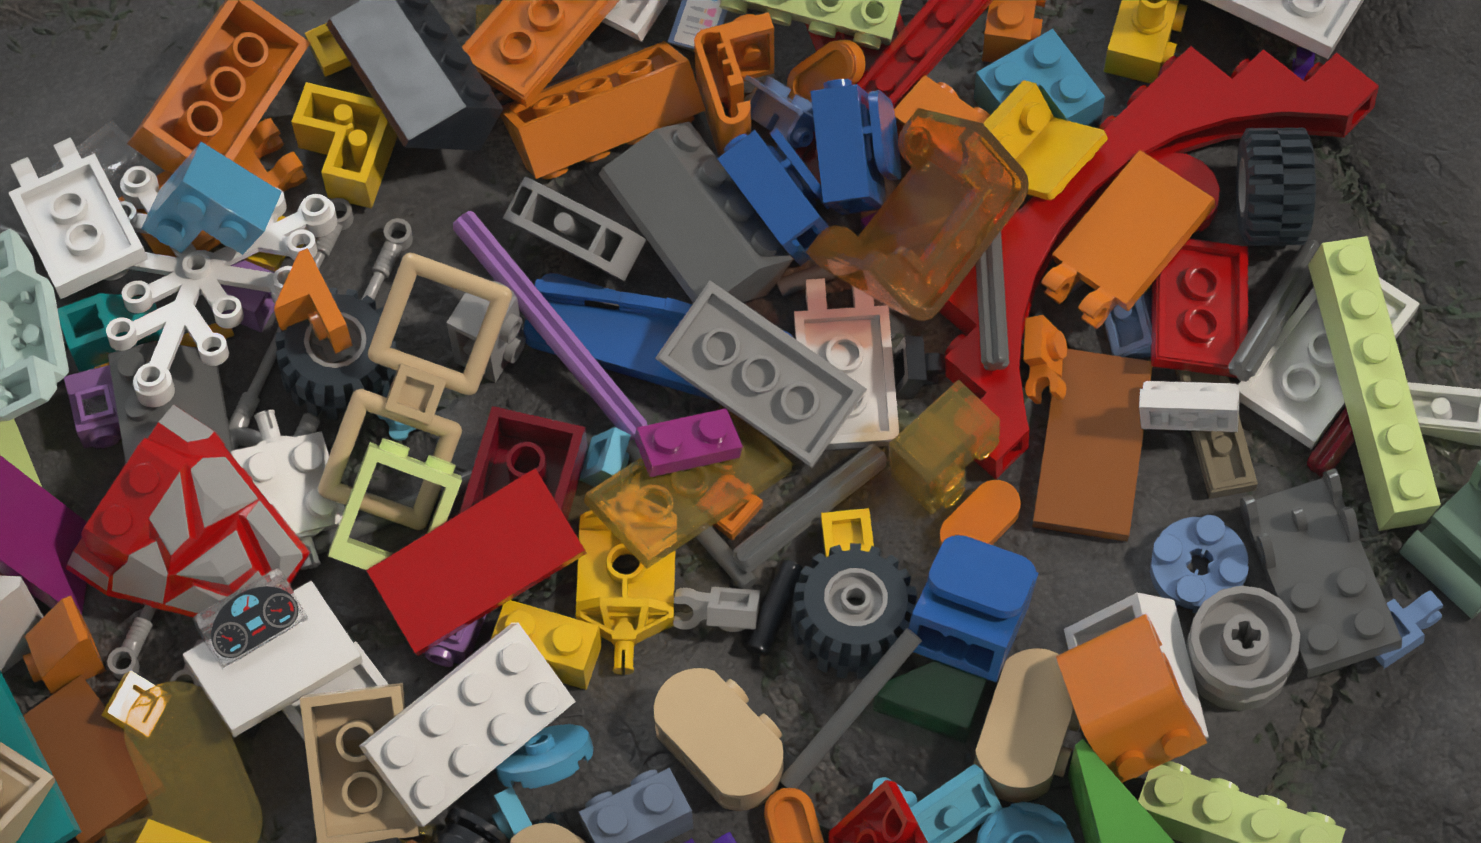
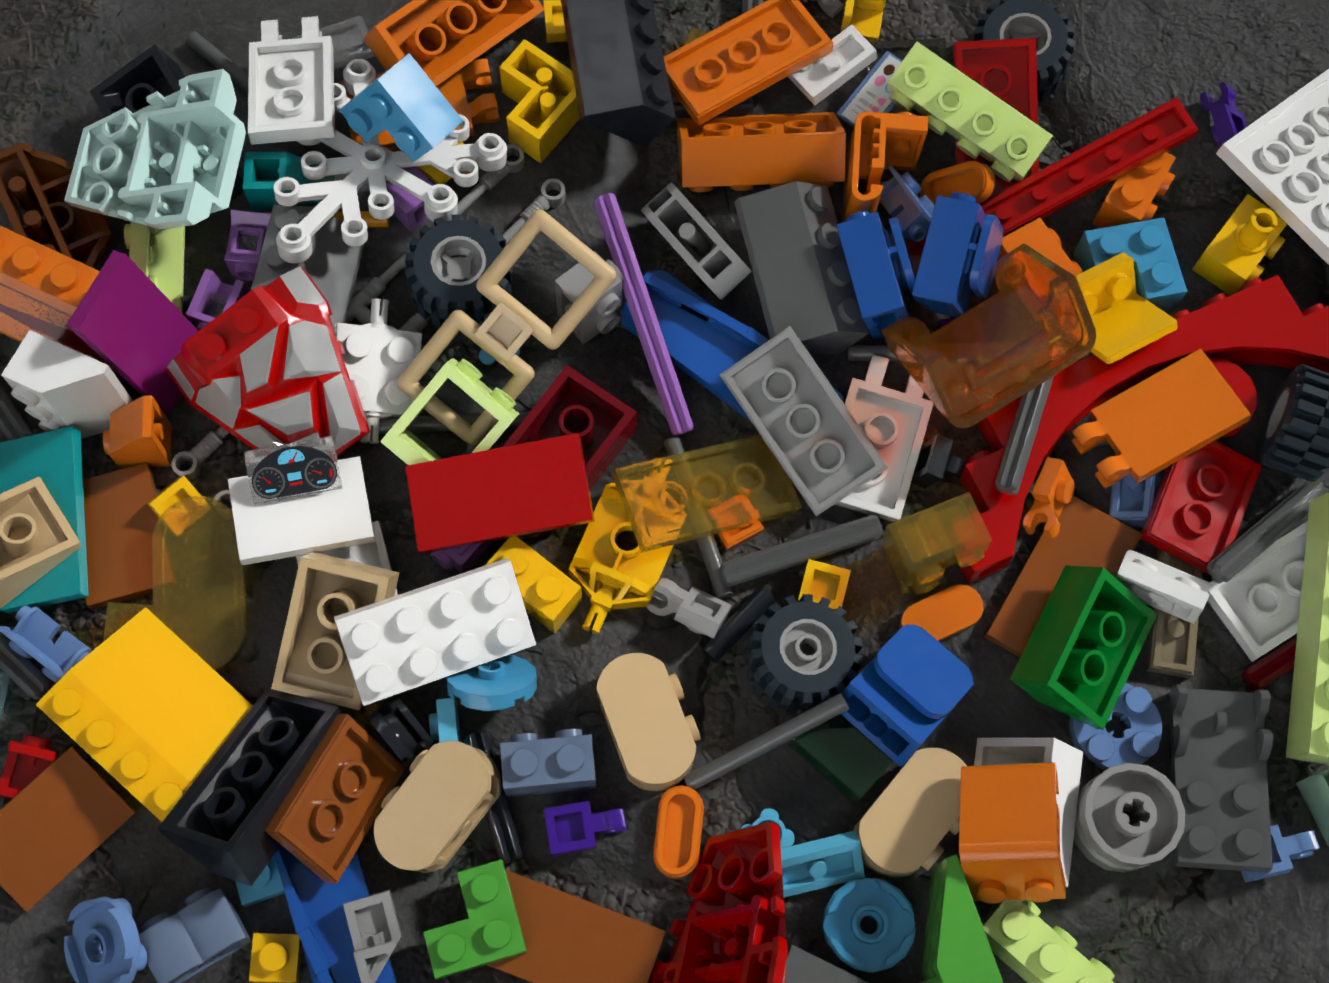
camera: 15 degrees right, 5 degrees up
orange slope [274,248,353,354] -> none
medium azure plate [579,427,631,487] -> none
magenta plate [634,408,743,477] -> none
none -> medium lavender window [186,269,251,331]
none -> green slope [1010,565,1157,730]

